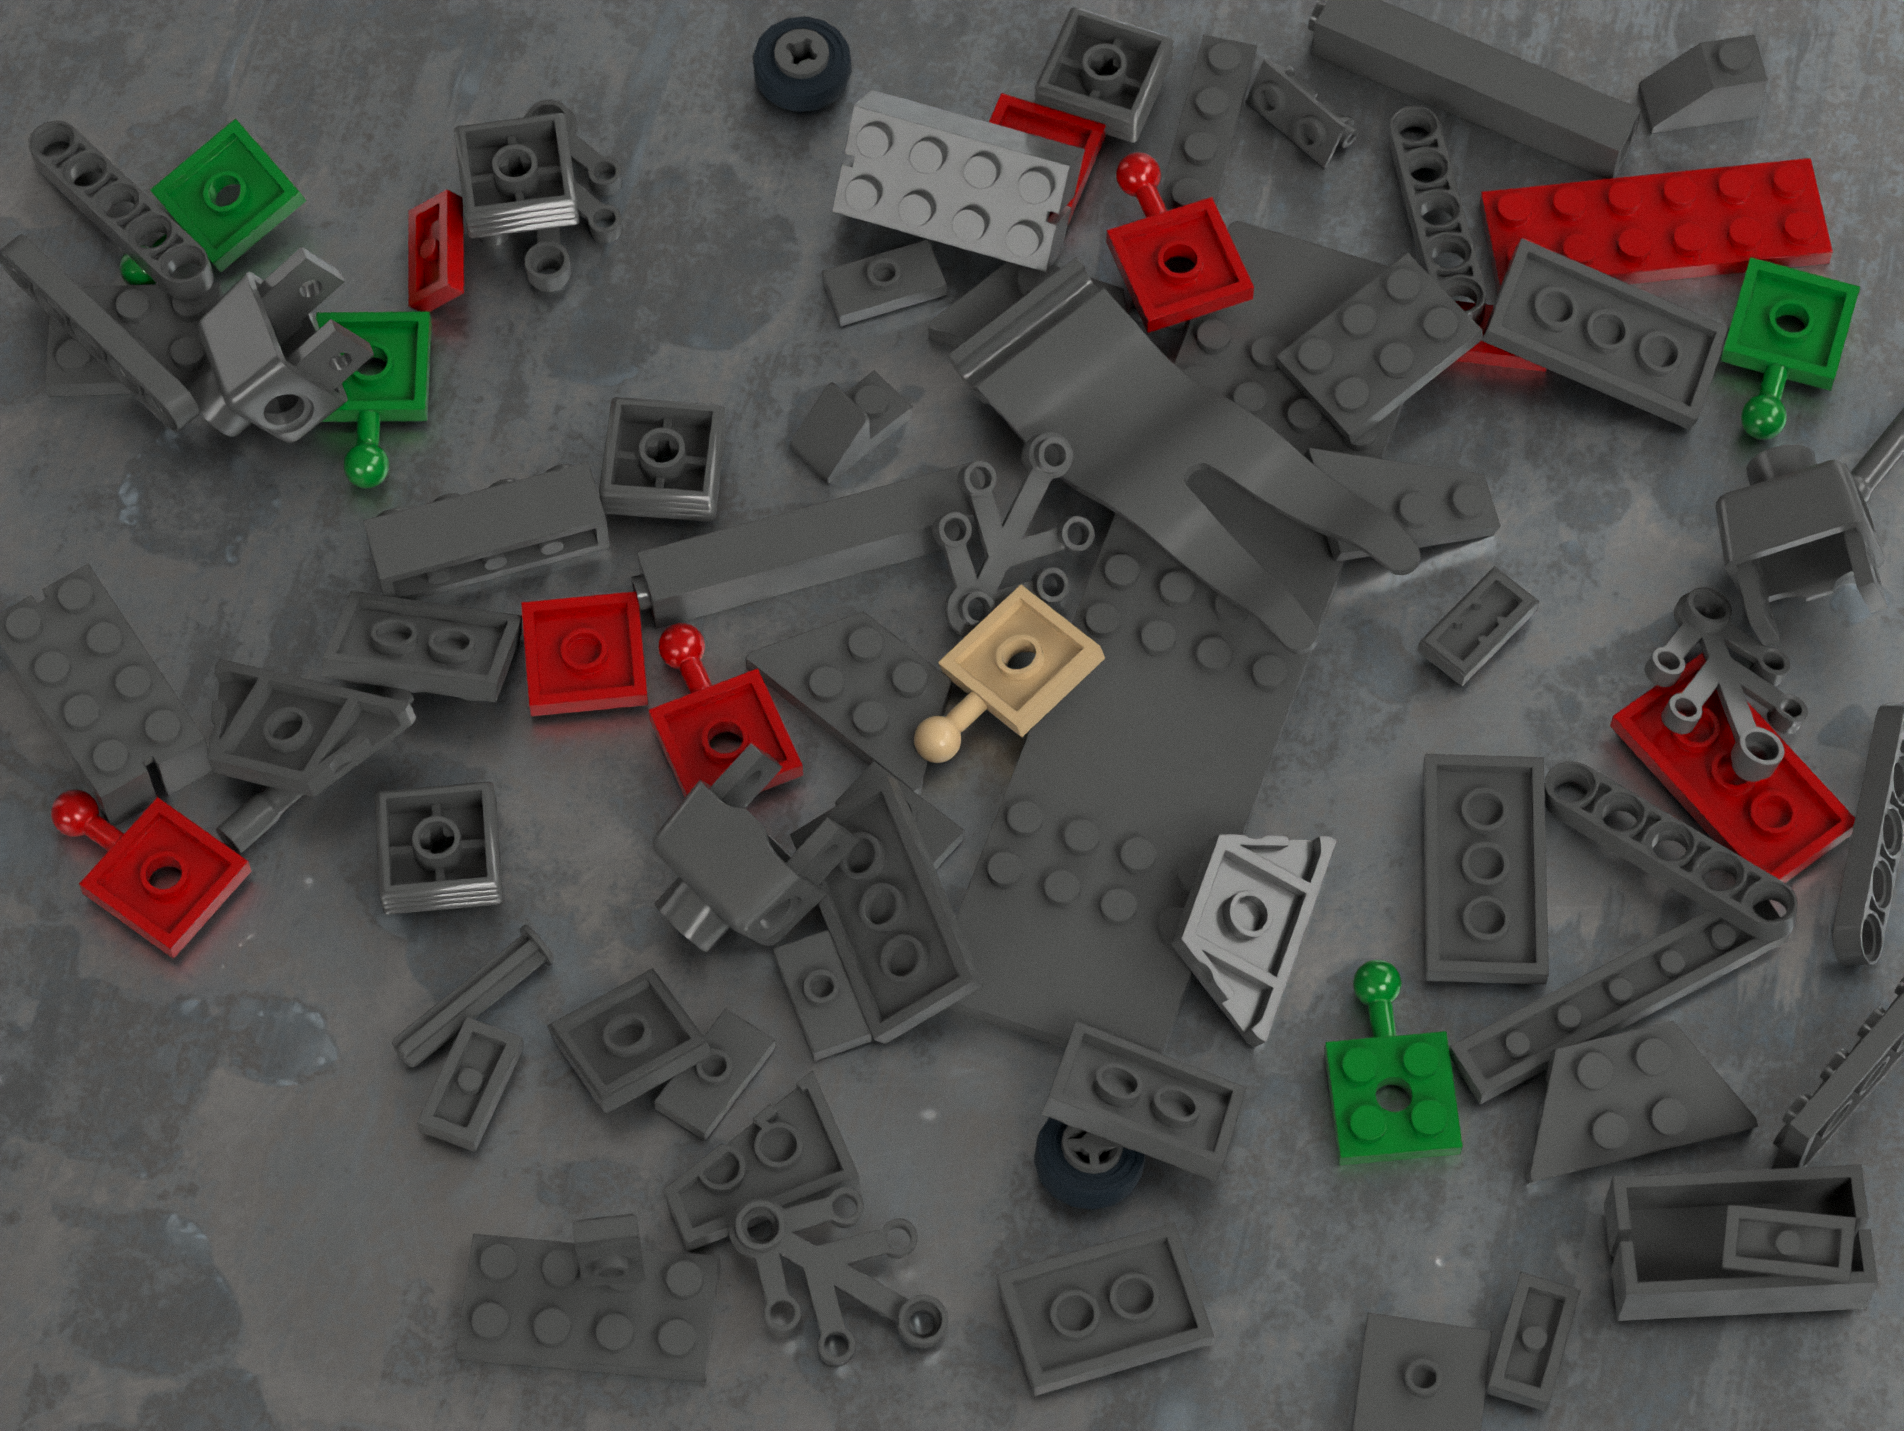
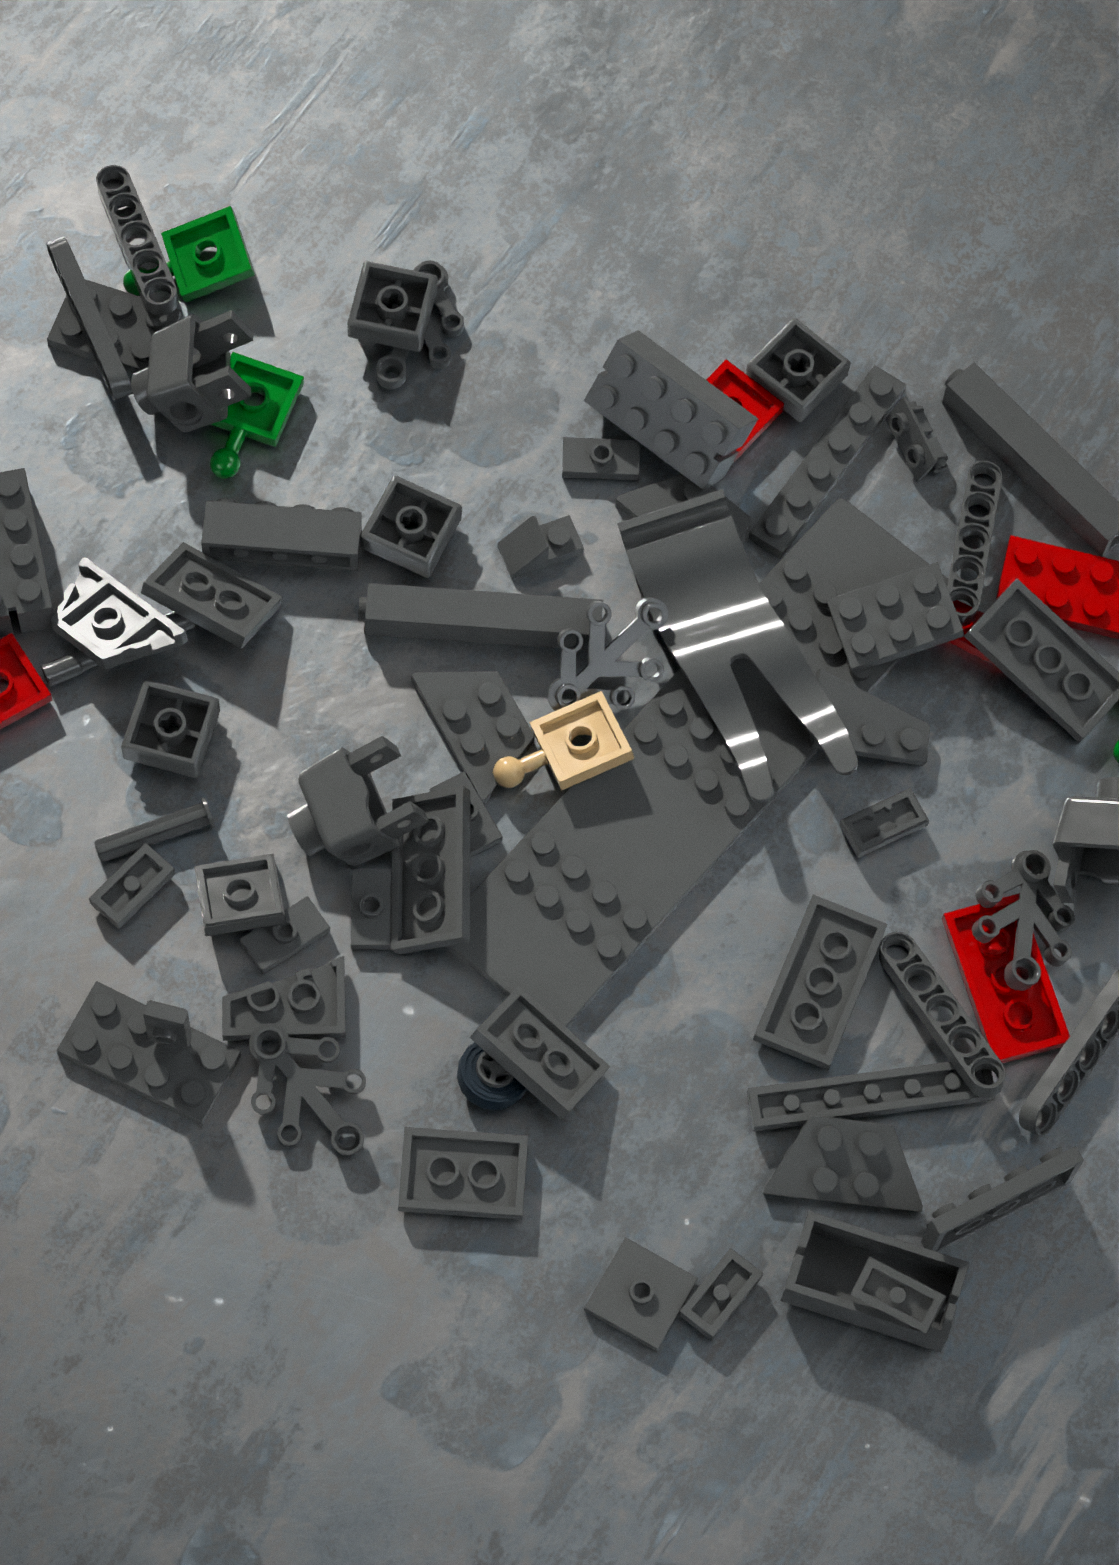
camera: 15 degrees right, 5 degrees up
red plate [408,189,464,312] -> none
red plate [521,591,648,717] -> none
red plate [648,623,803,798] -> none
black wheel [753,16,852,112] -> none
red plate [1106,152,1254,333] -> none
wing [1171,834,1337,1047] -> none
green plate [1324,959,1463,1166] -> none

